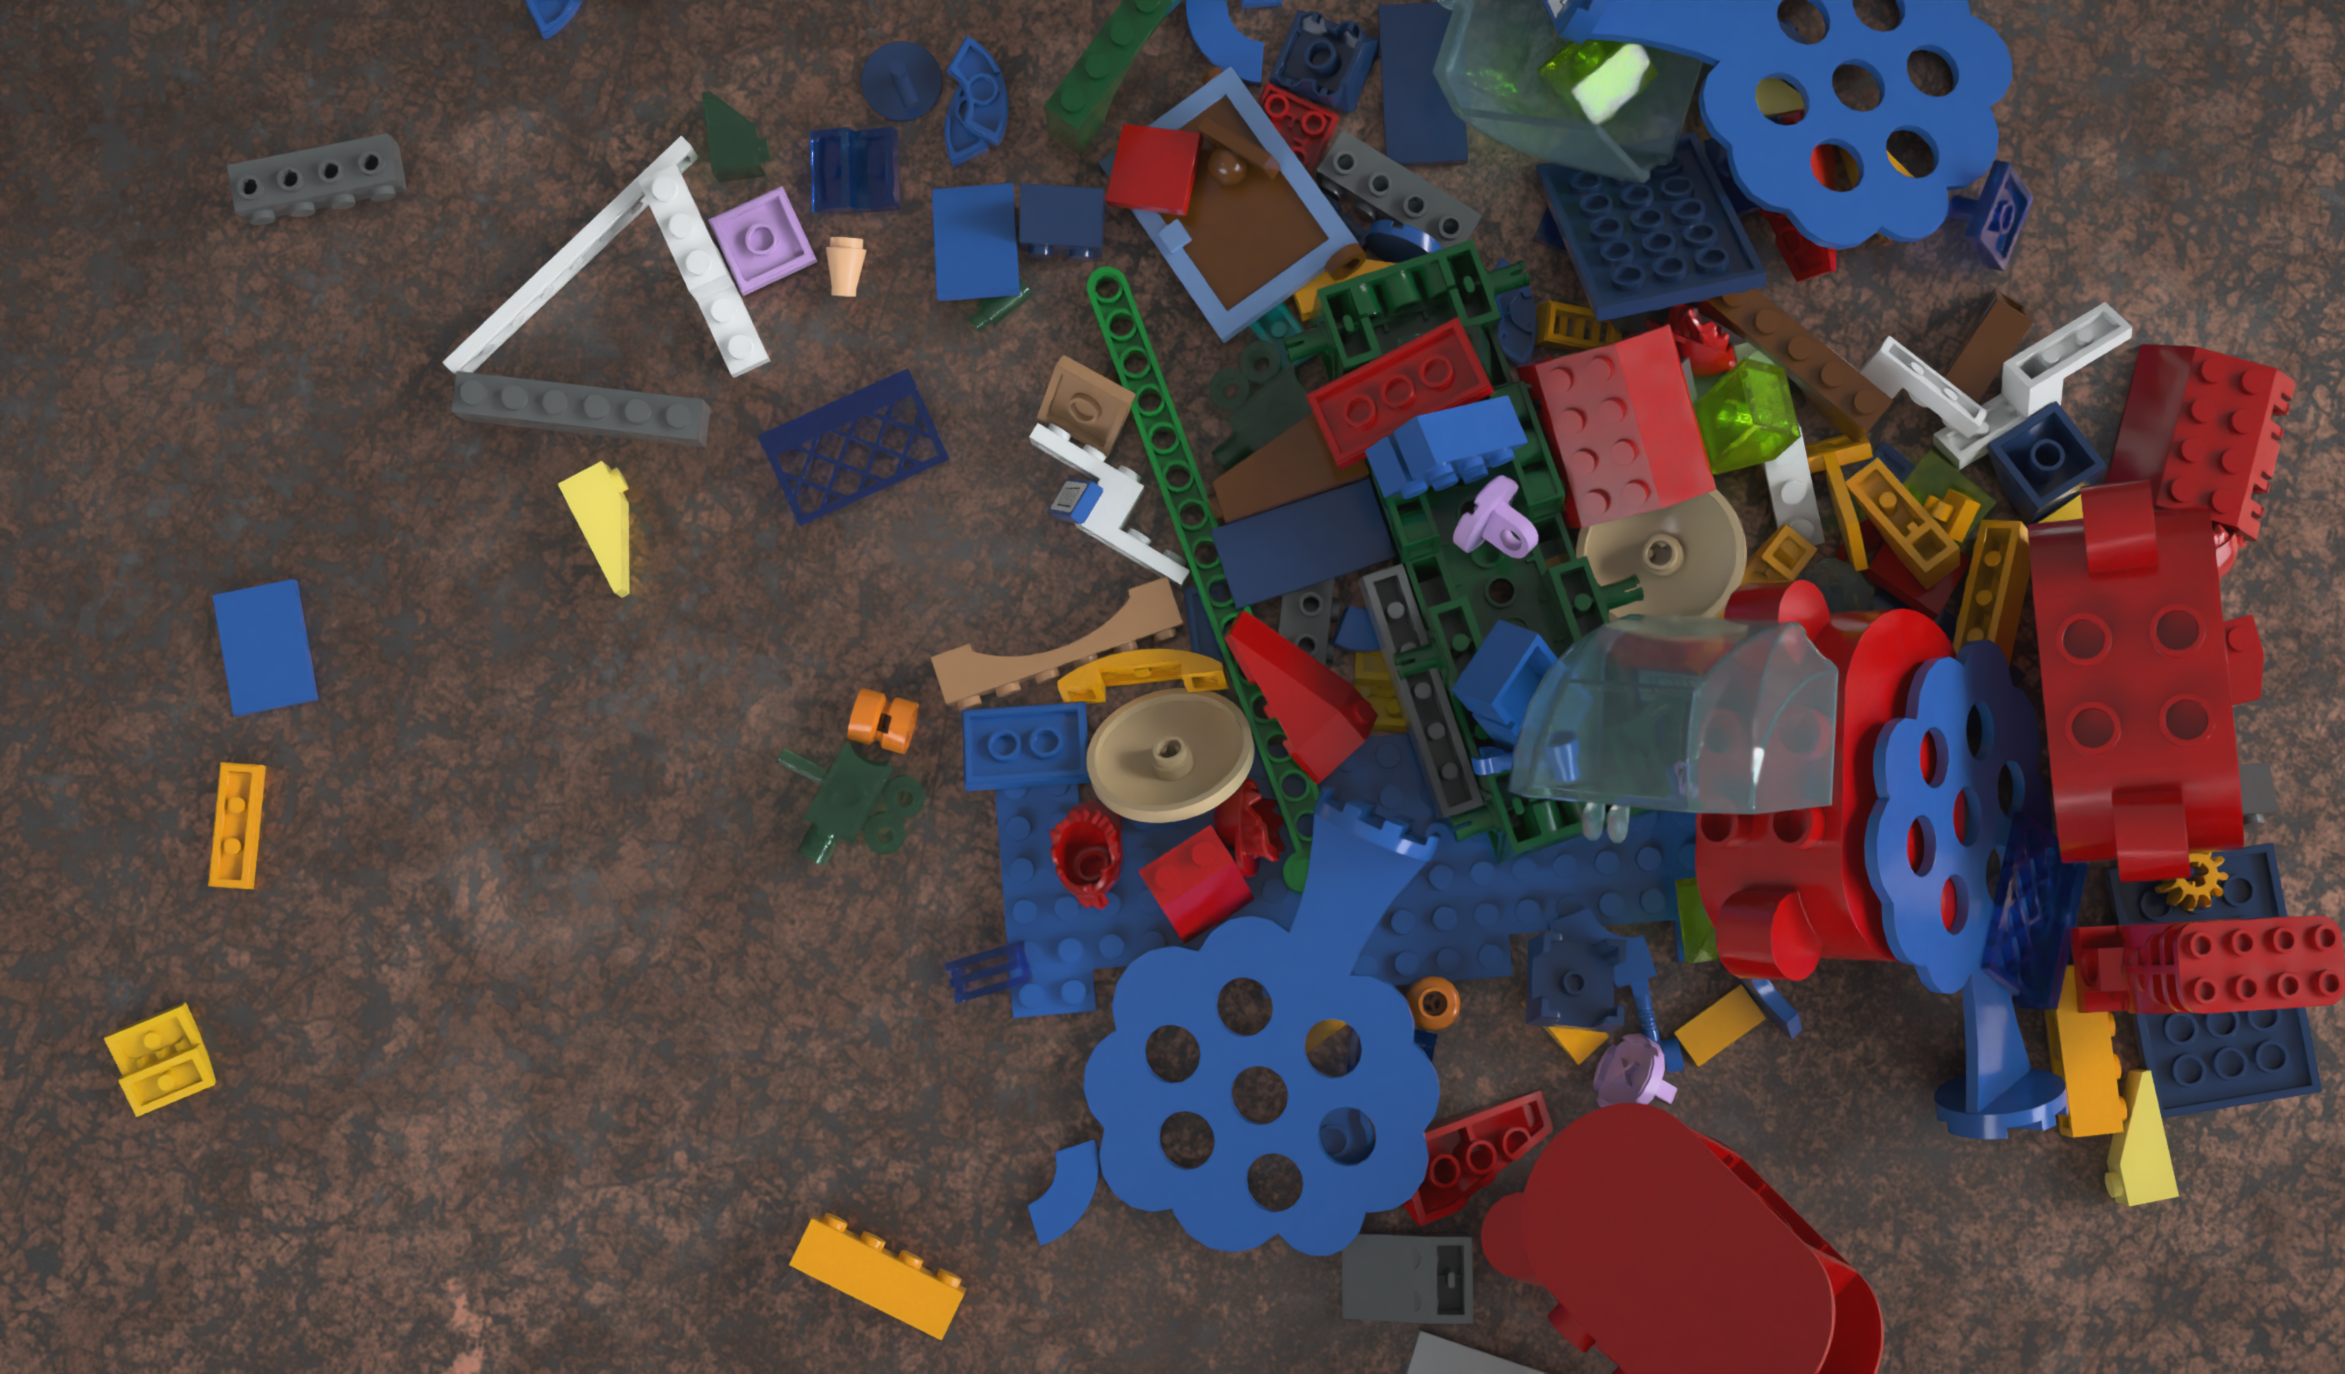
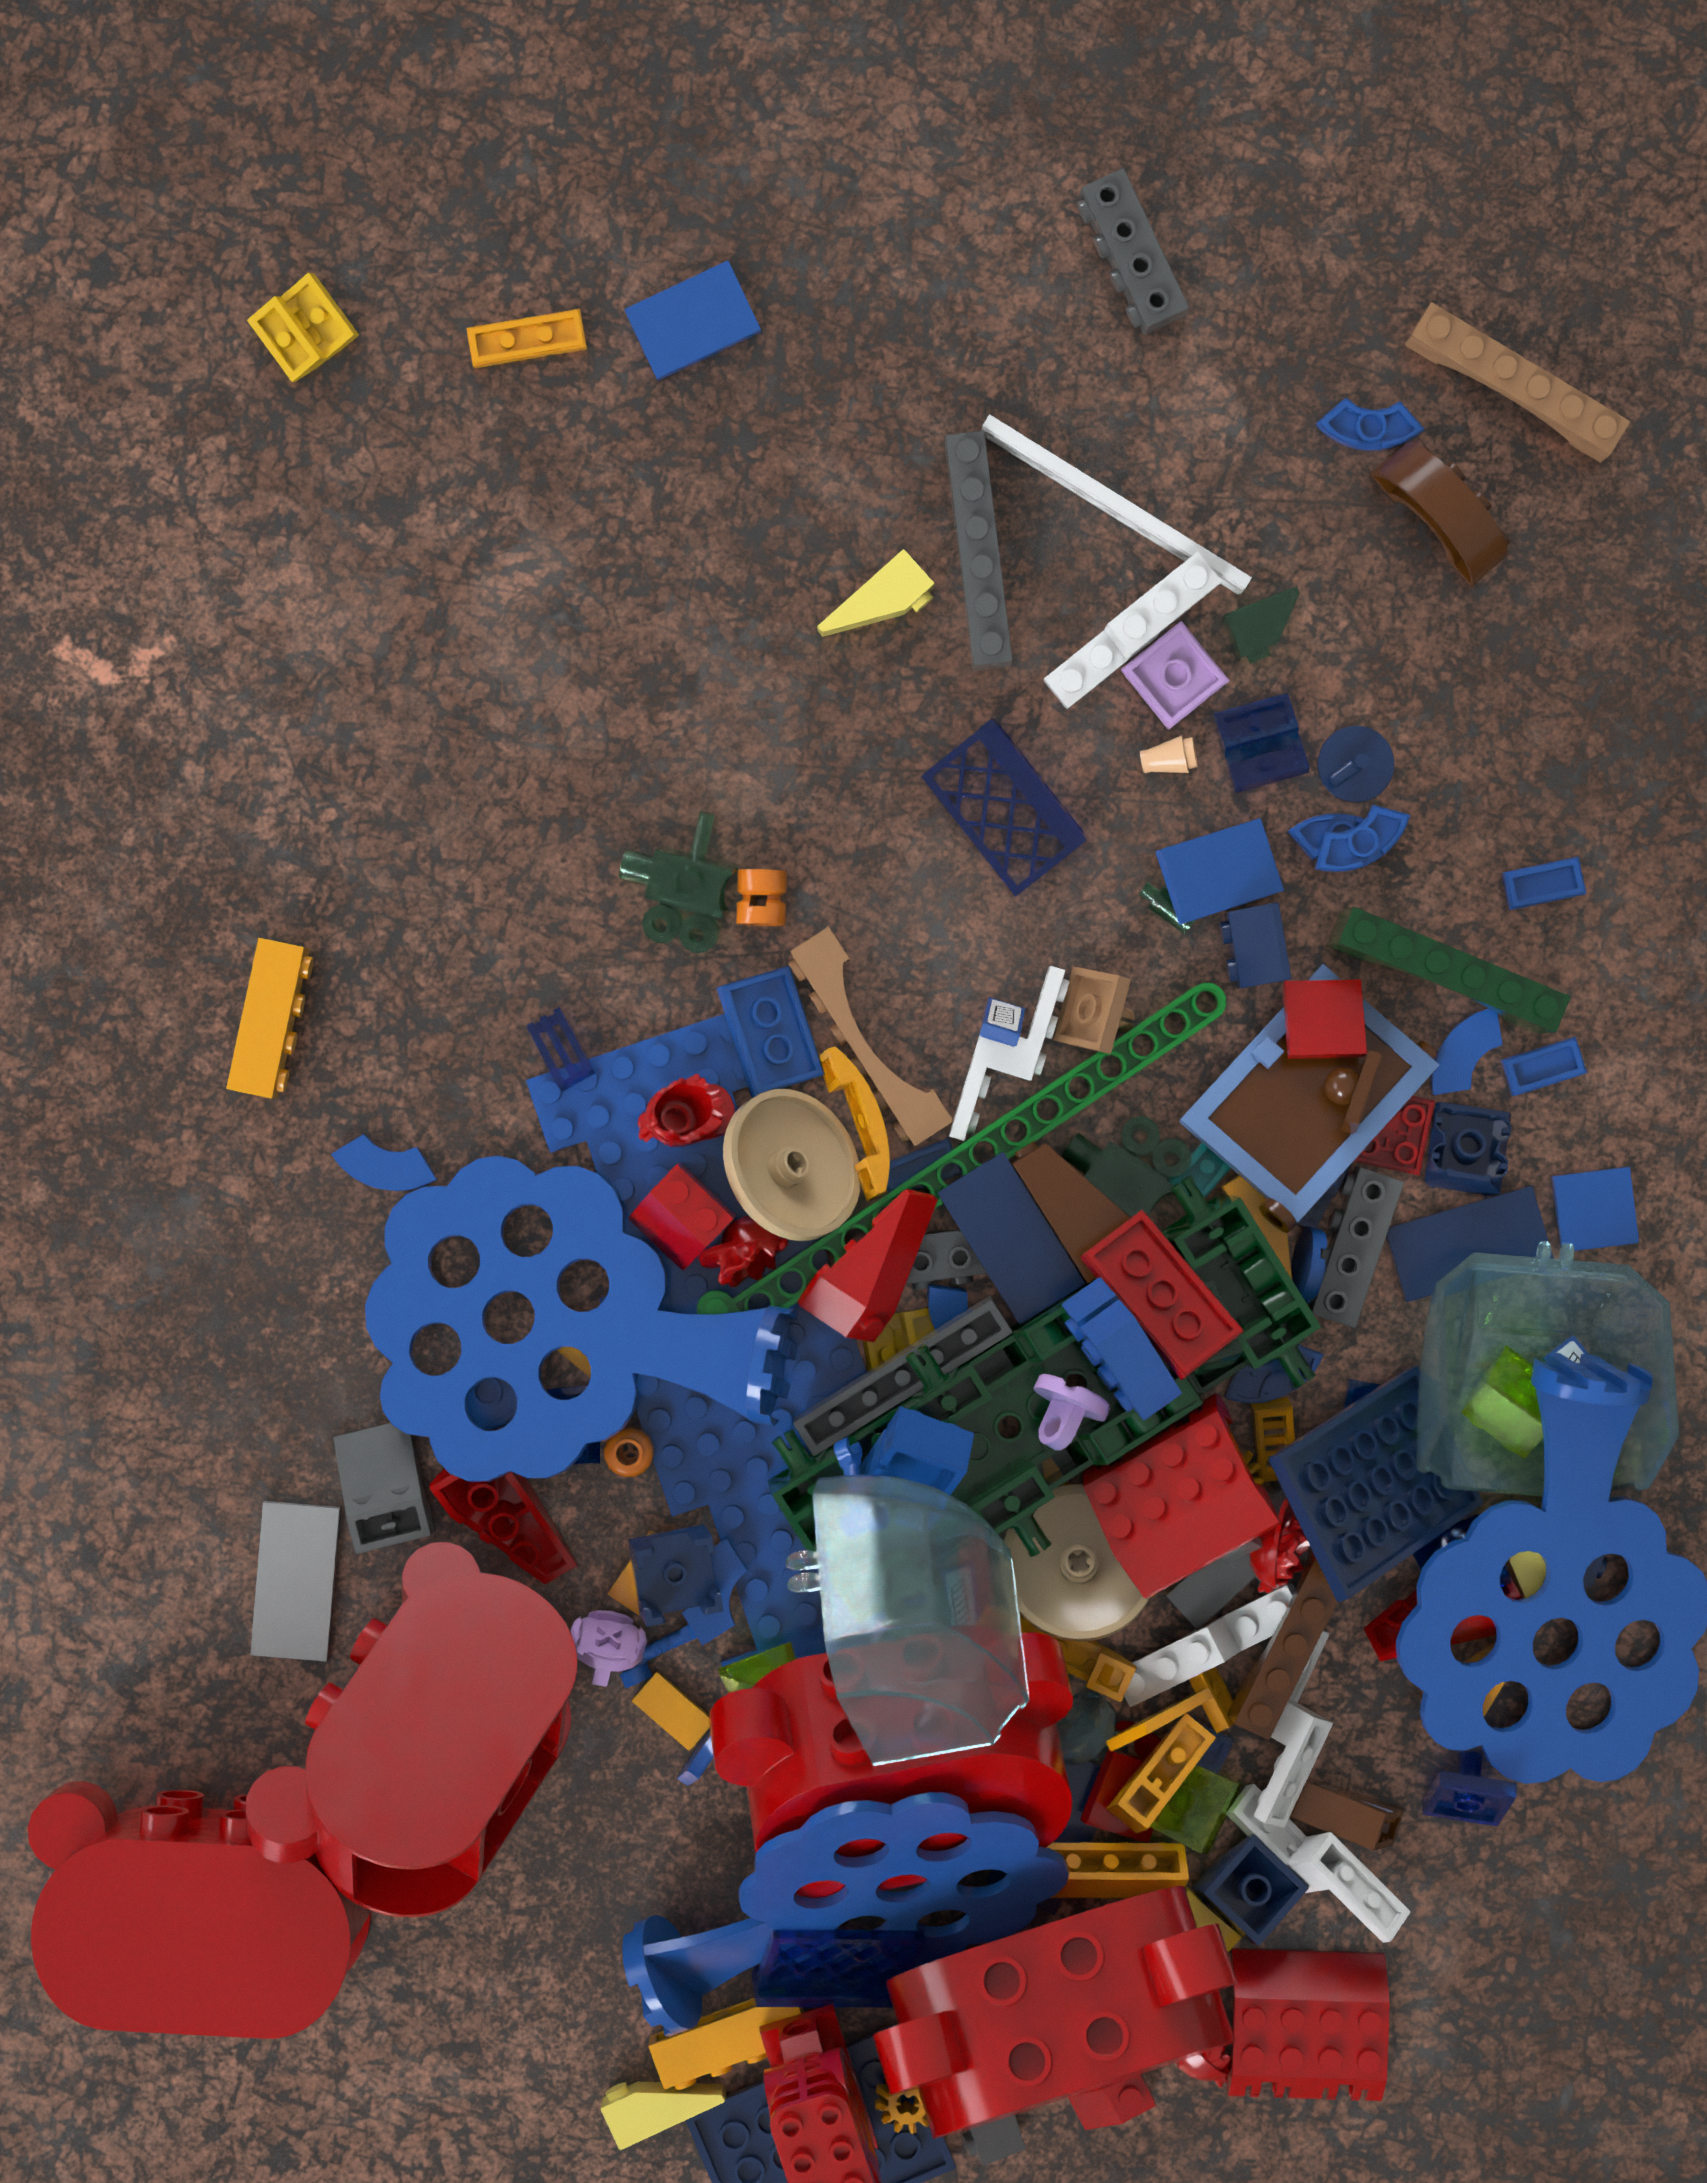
camera: 70 degrees right, 5 degrees up
clear neon green slope [1694,357,1801,474] -> none
light orange tile [1923,488,1981,543] -> none

